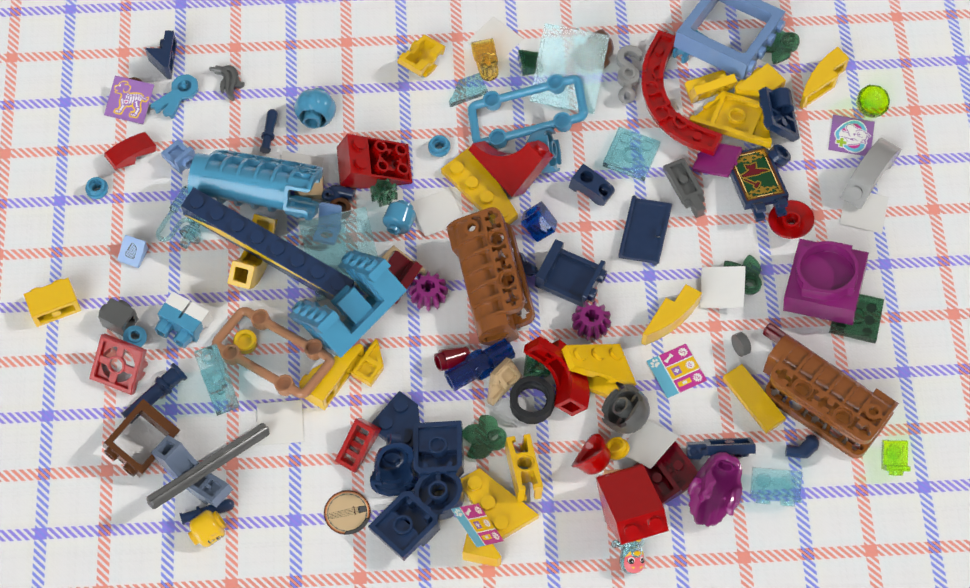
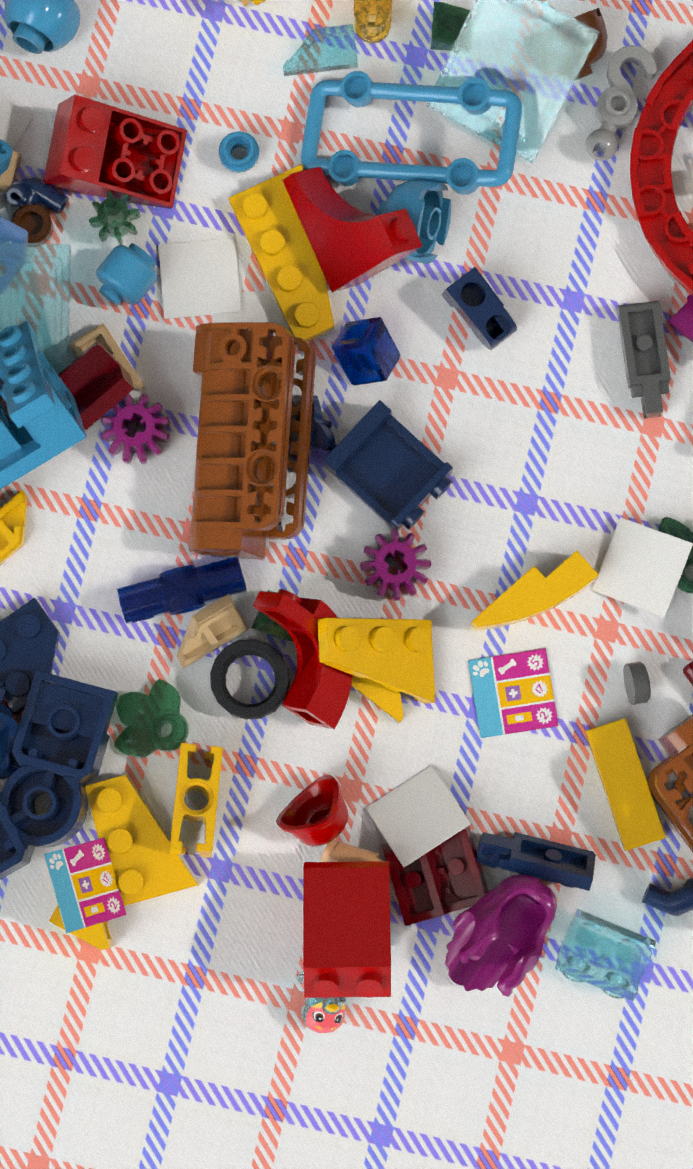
camera: 20 degrees right, 20 degrees up
dark red cone [434,346,471,372] -> none
dark grey cylinder [601,384,650,434] -> none
clear light blue plate [603,127,661,181] -> none
yellow plate [606,437,630,460] -> none
dark blue door [618,195,672,266] -> none

